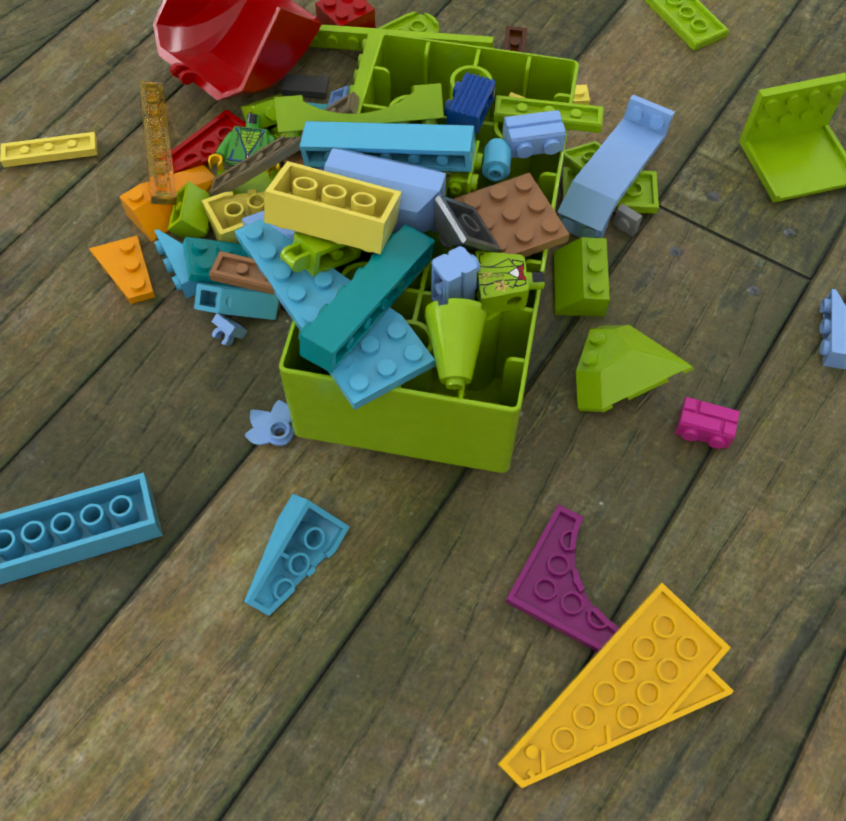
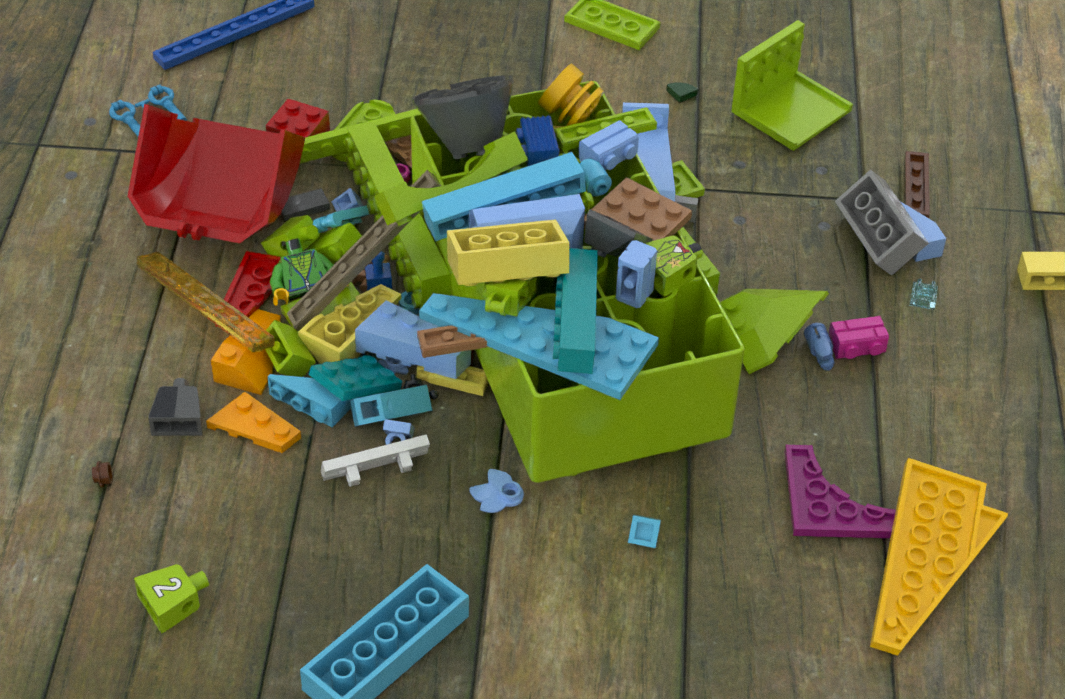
camera: 30 degrees left, 15 degrees down
light yellow plate [0,132,98,167] -> none
medium azure wedge [244,494,350,616] -> none
lime cone [425,298,487,390] -> none
none -> dark grey torso [148,378,203,436]
none -> white hinge [321,434,430,487]
none -> dark grey cone [412,75,514,159]
none -> yellow wheel [538,63,605,126]
none -> medium azure plate [628,514,661,548]
none -> dark green tile [666,82,698,103]
none -> medium blue hinge [804,323,834,371]
none -> light grey brick [835,169,929,275]
none -> clear light blue tile [910,279,938,310]

